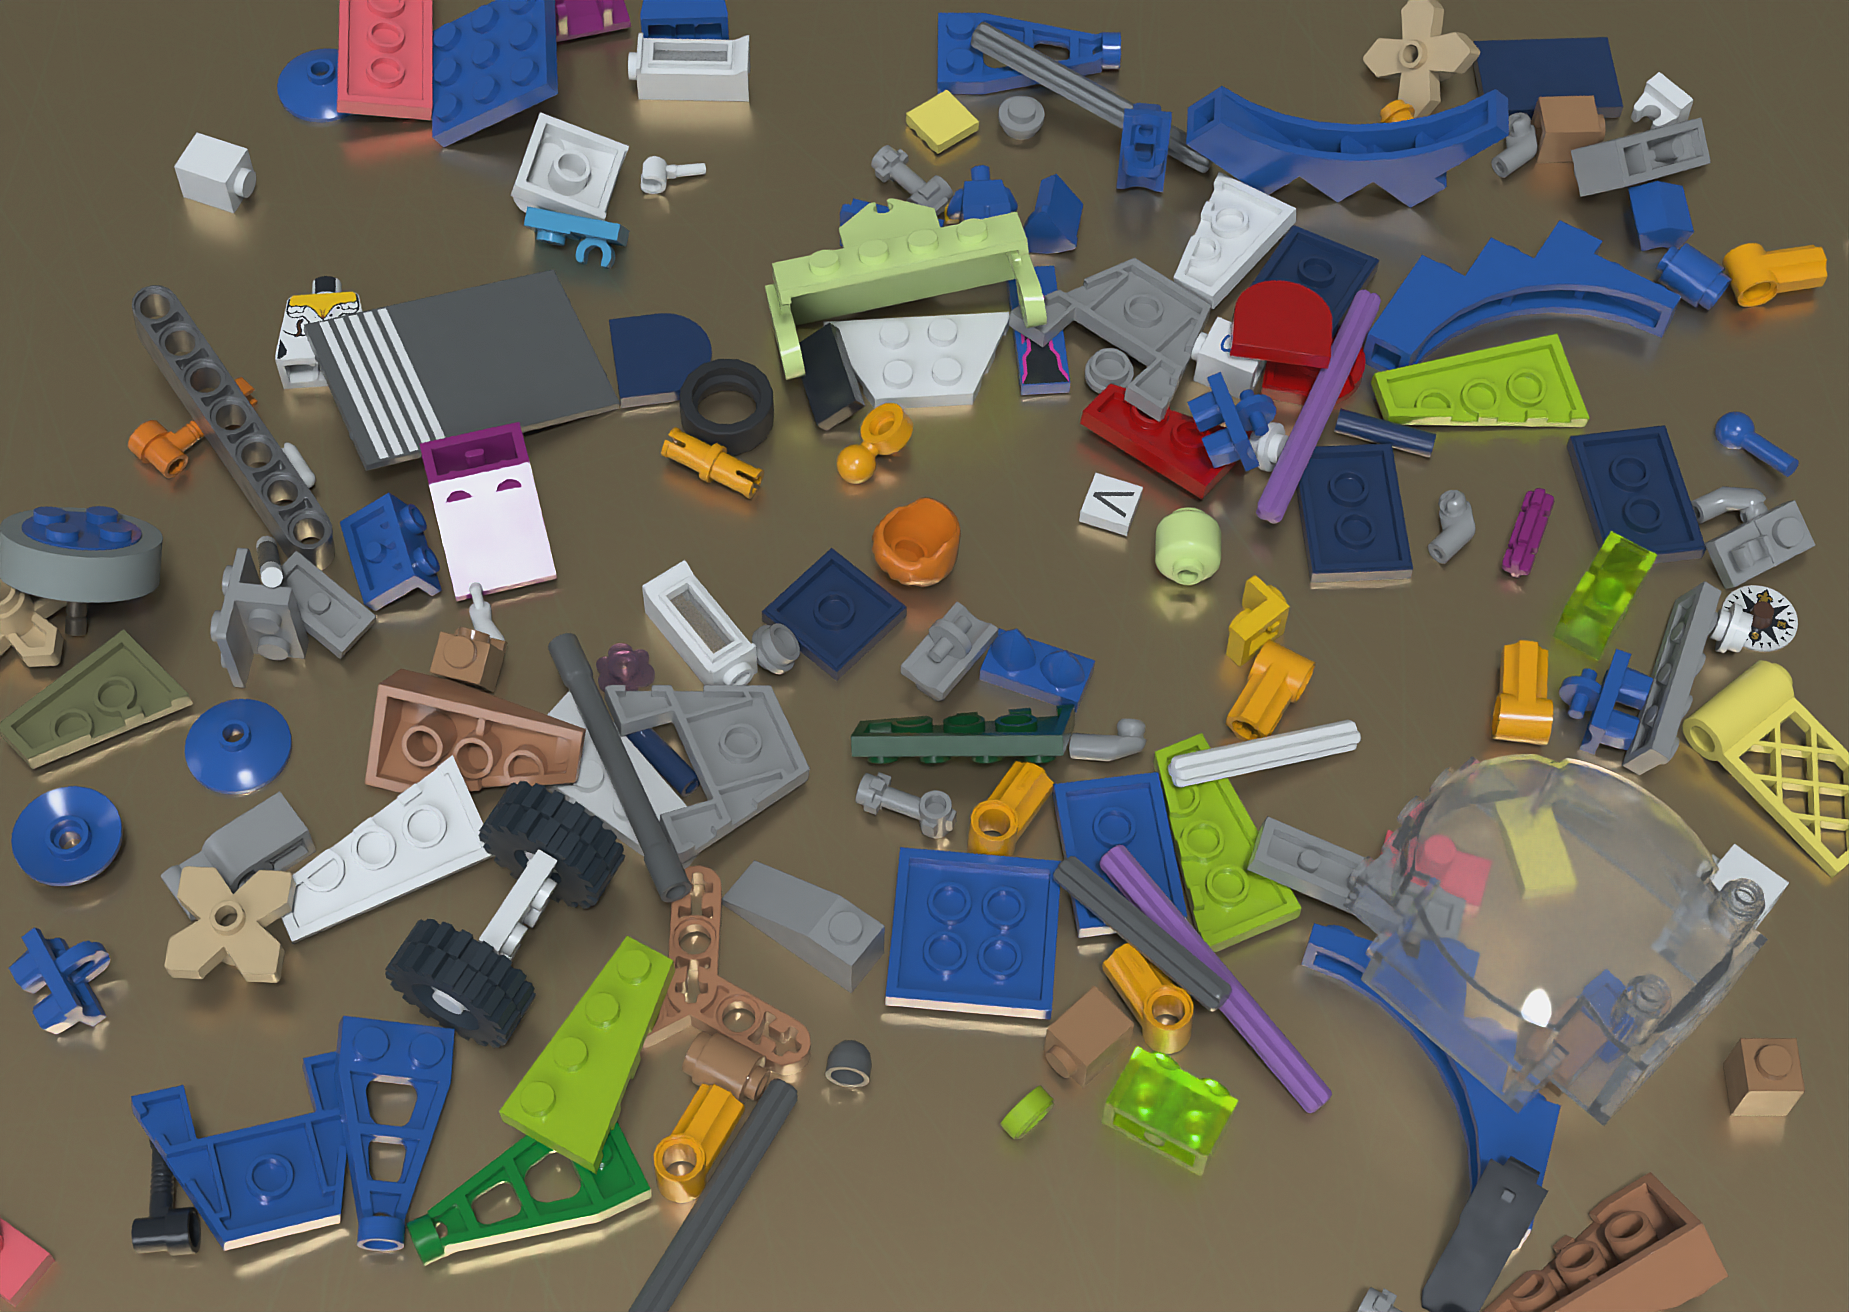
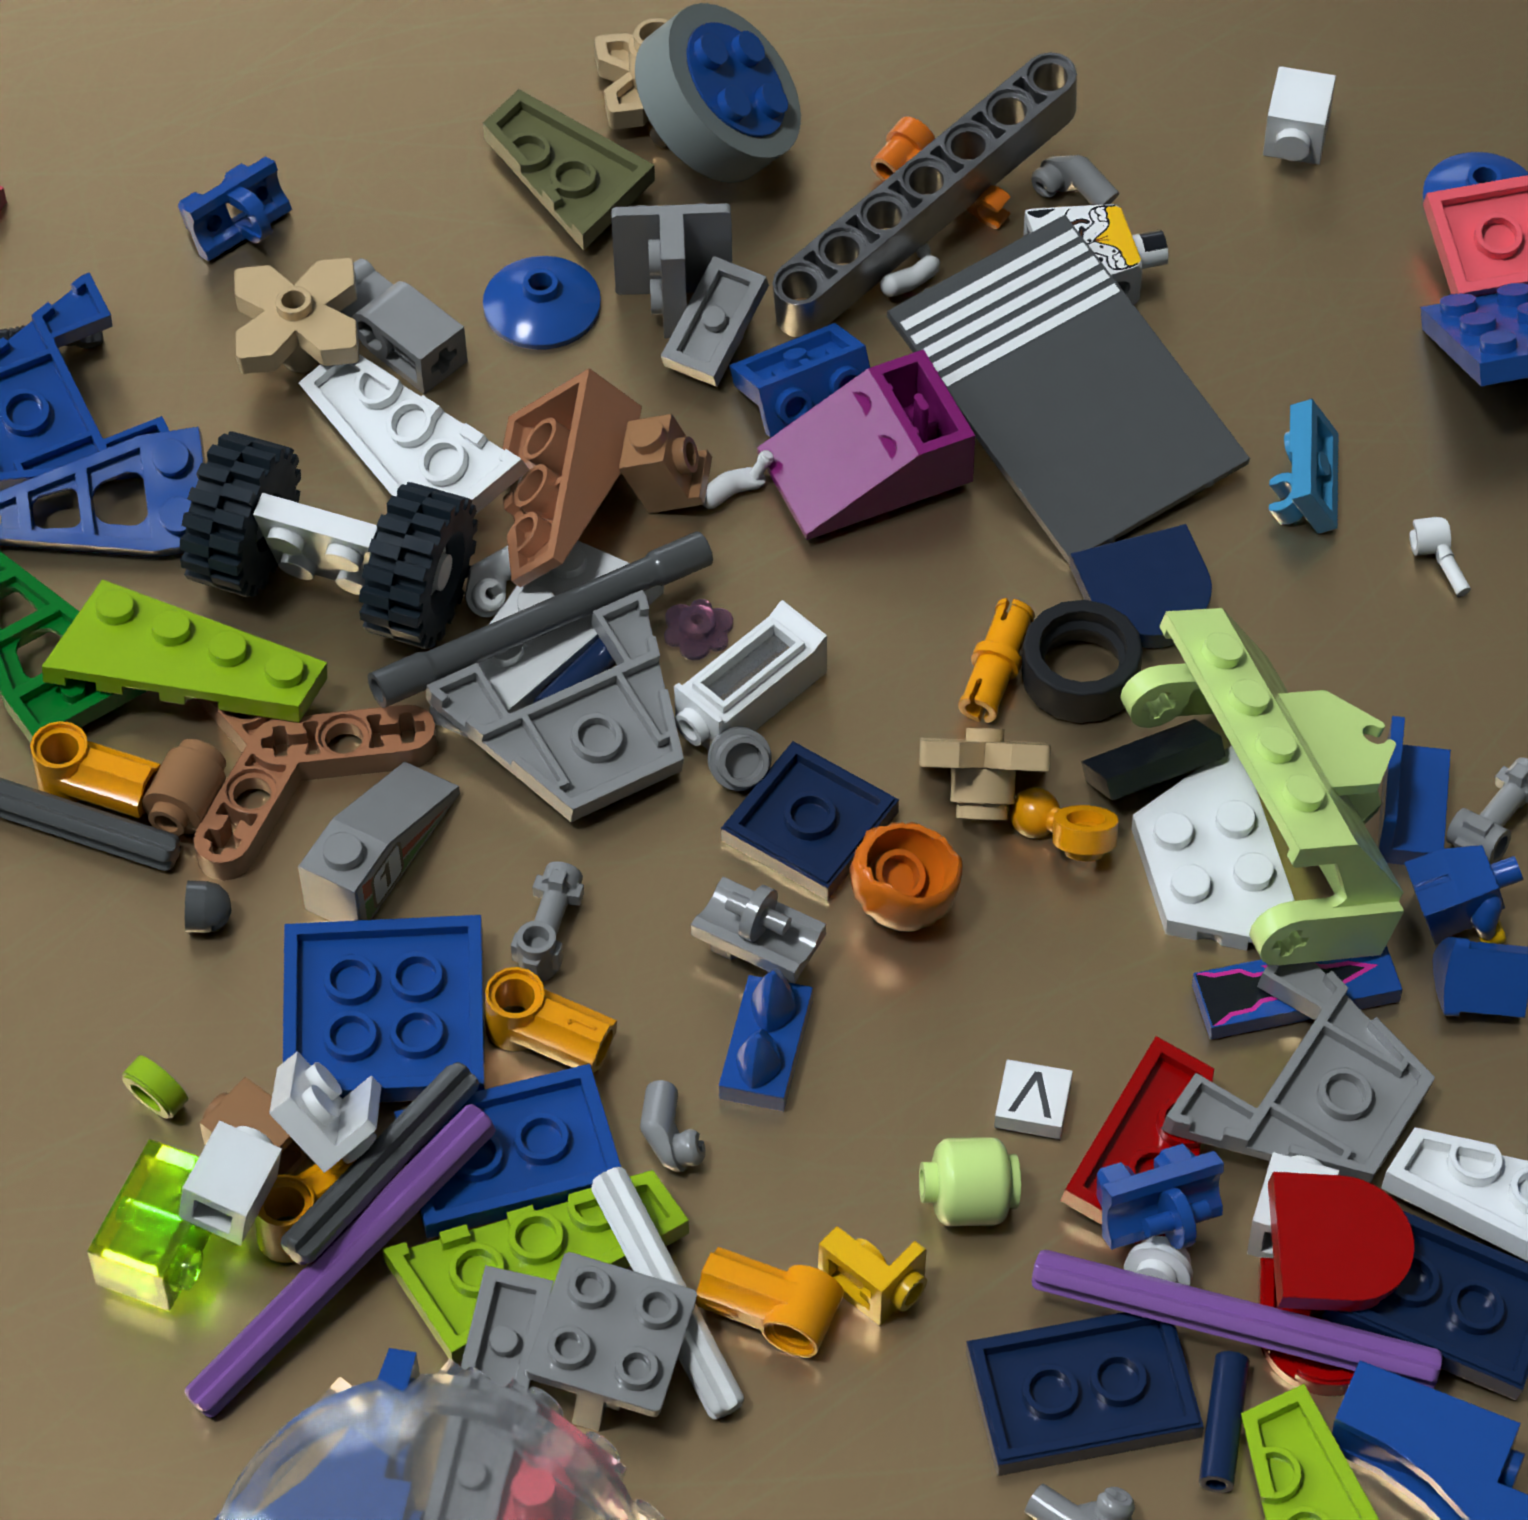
camera: 85 degrees right, 5 degrees down
blue dish [11,786,123,886] -> none
bar [256,536,283,588] -> none
white slope [511,112,629,221] -> none
wing [851,704,1075,764] -> none
light grey plate [1085,348,1134,393] -> none
none -> white brick [178,1120,282,1246]
none -> white bracket [269,1051,381,1173]
none -> light grey bracket [525,1252,697,1432]
none -> tan plant [919,728,1051,820]
none -> light grey arm [1032,155,1119,205]

